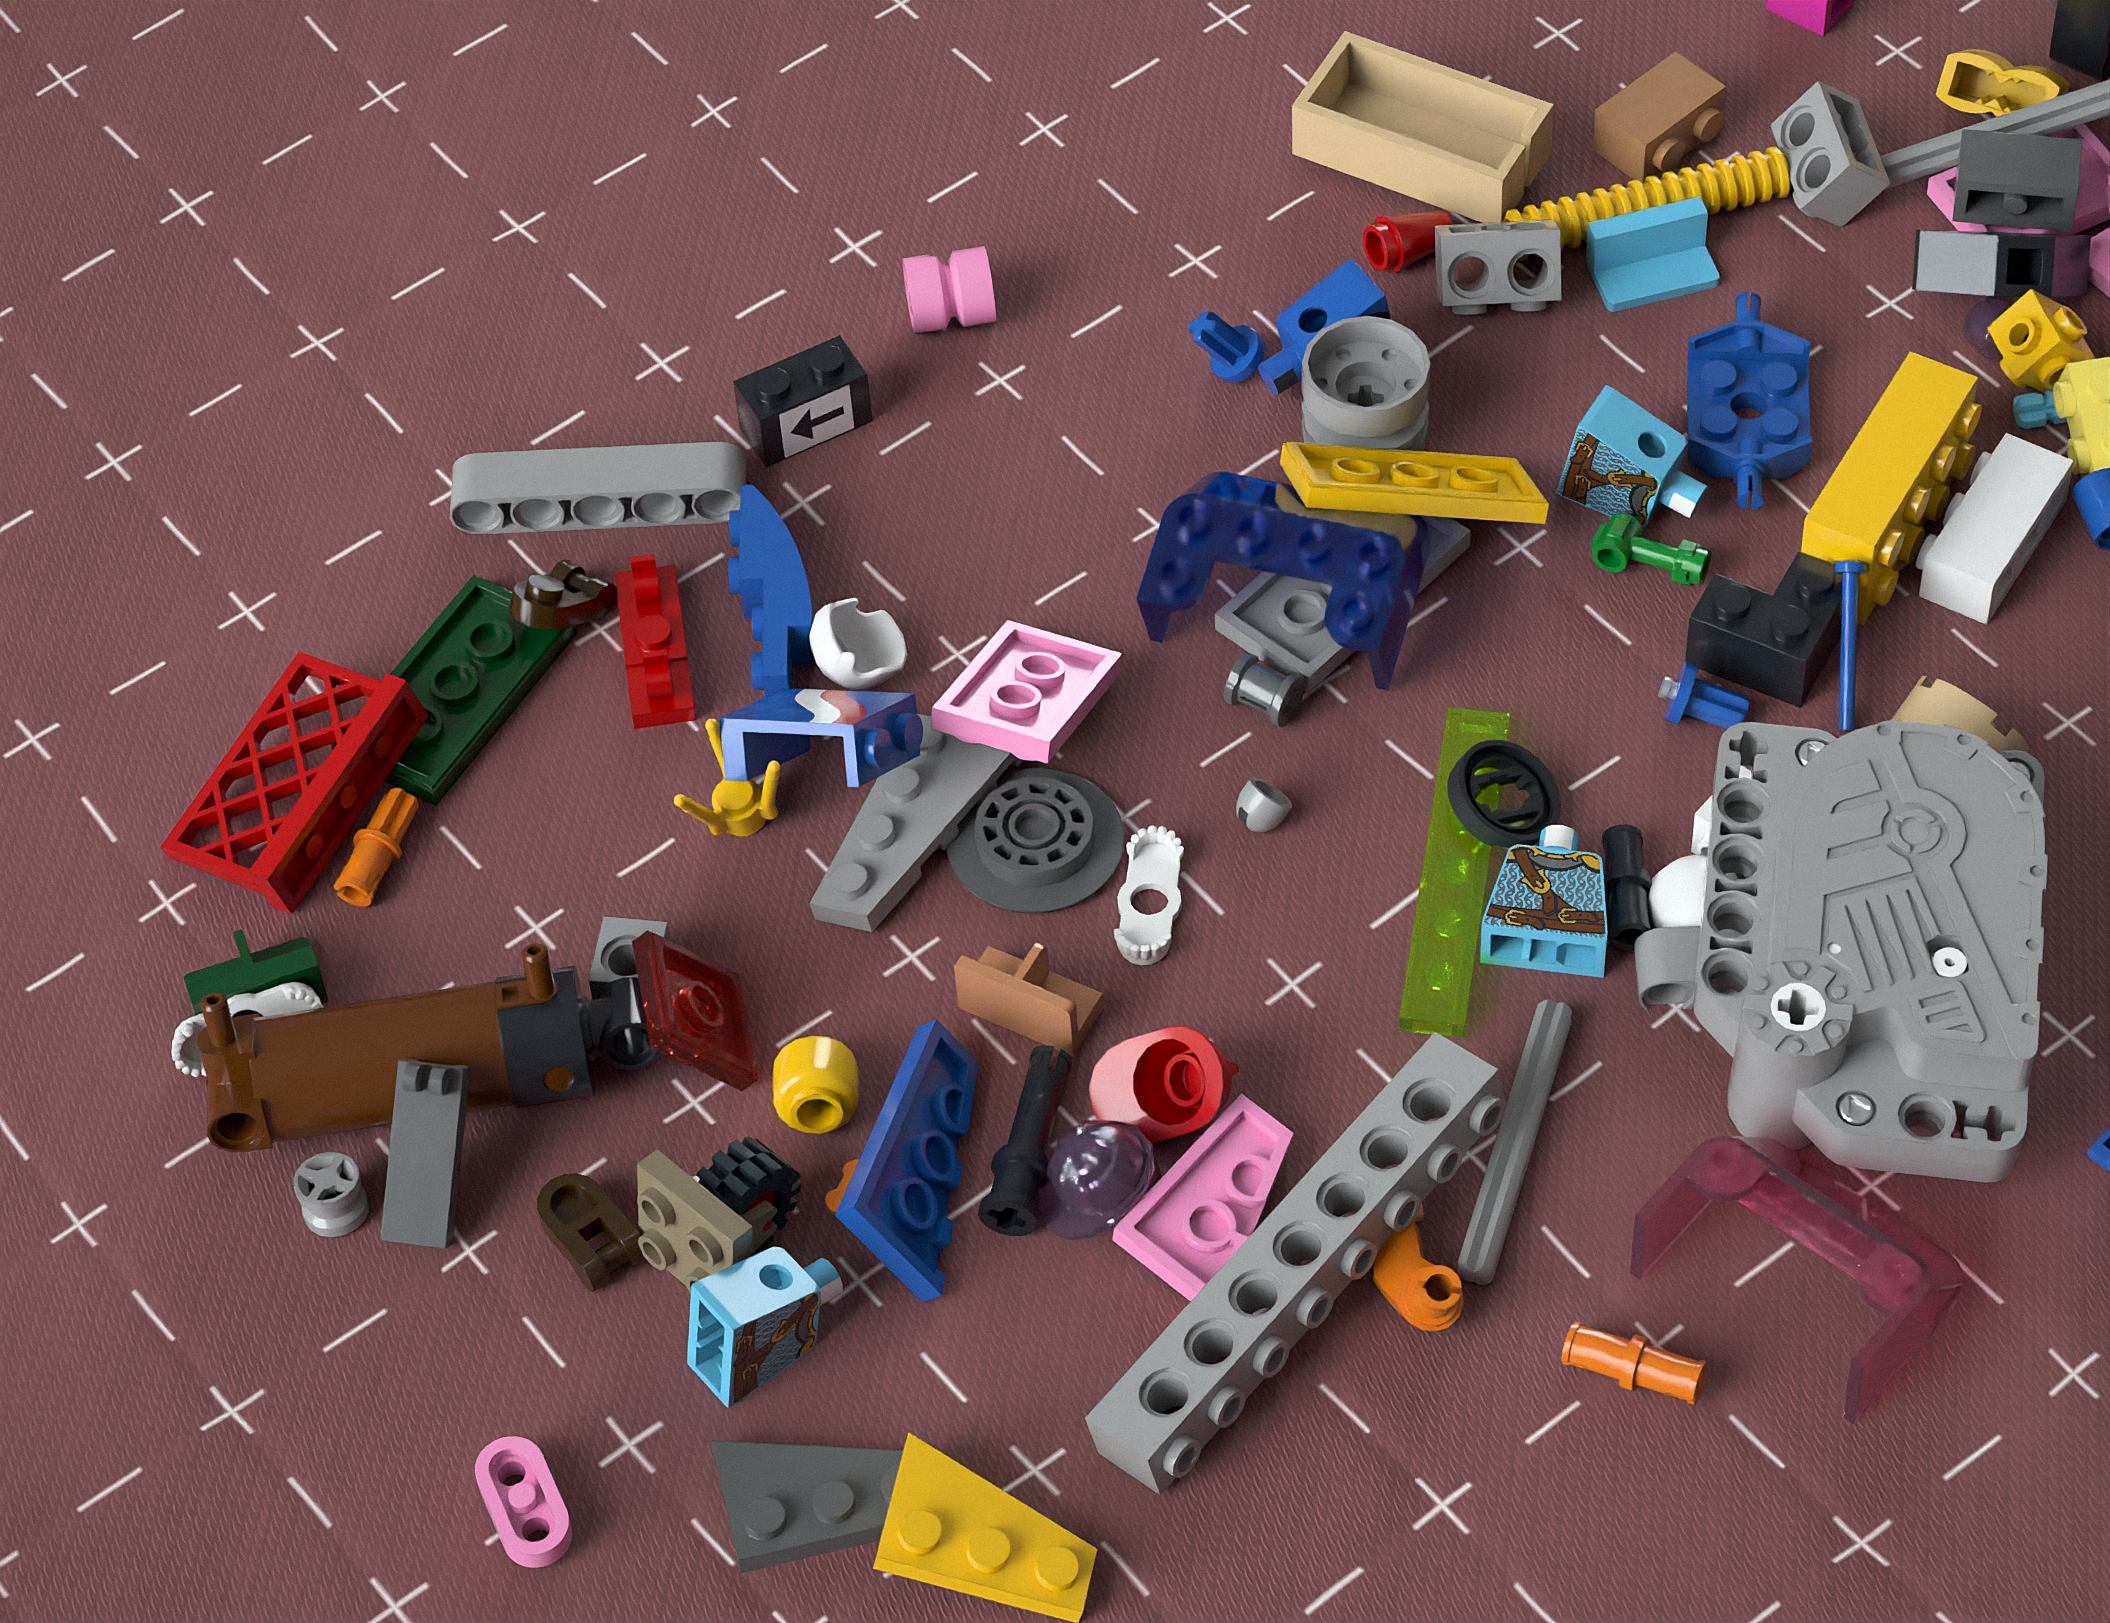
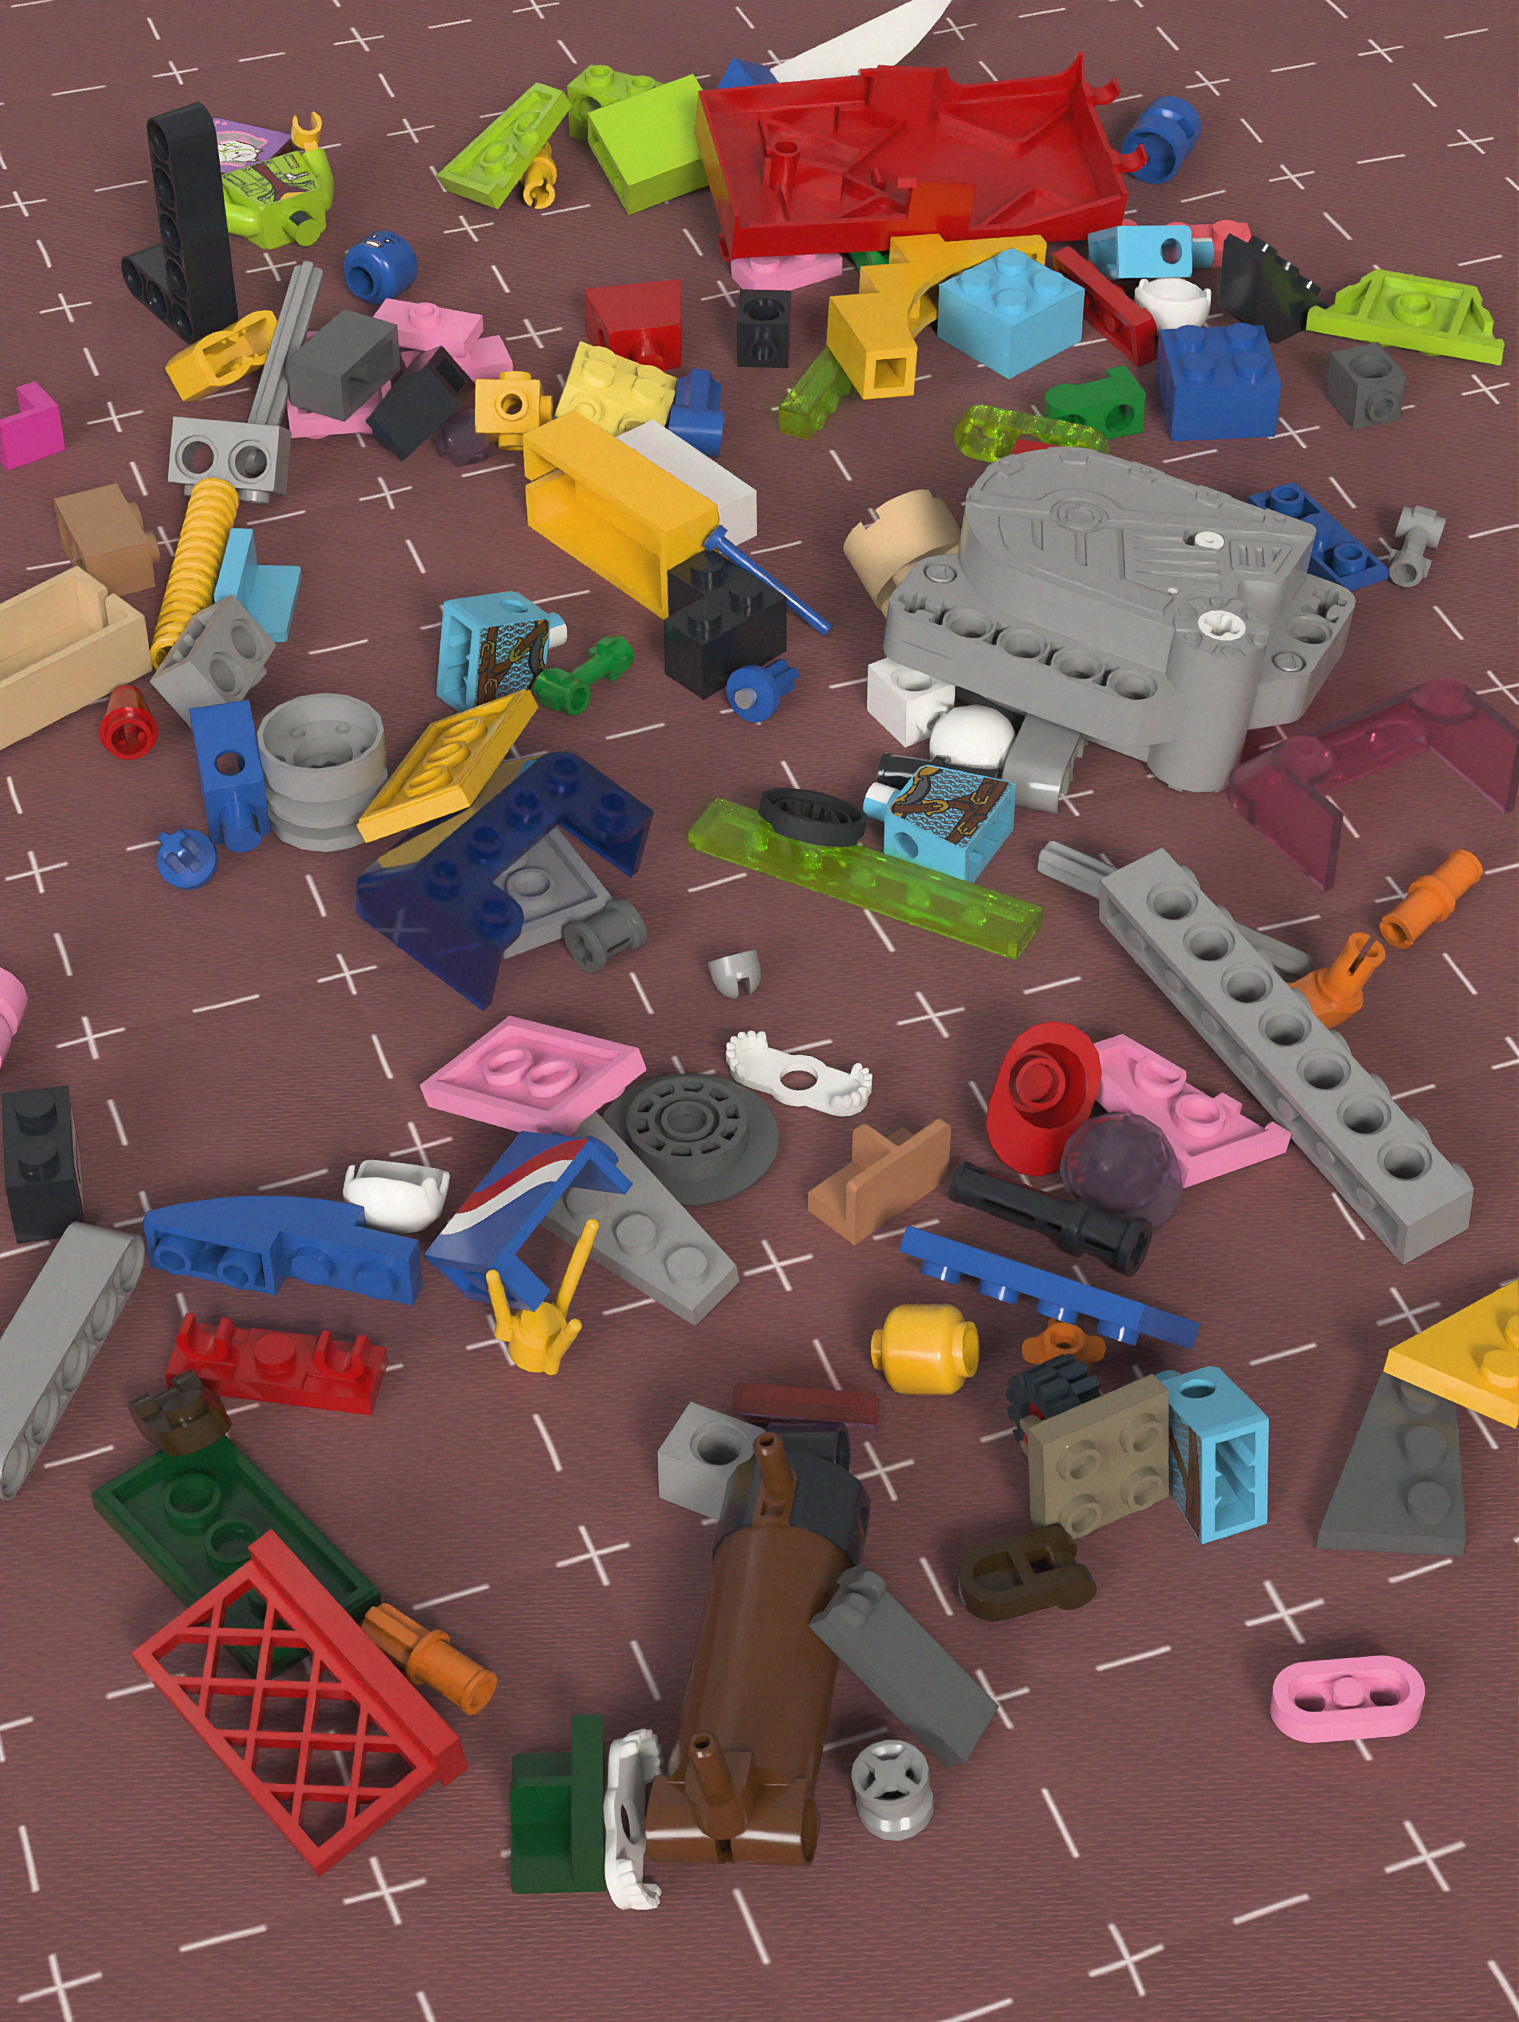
camera: 75 degrees left, 10 degrees down
blue plate [1687,292,1812,510] -> none

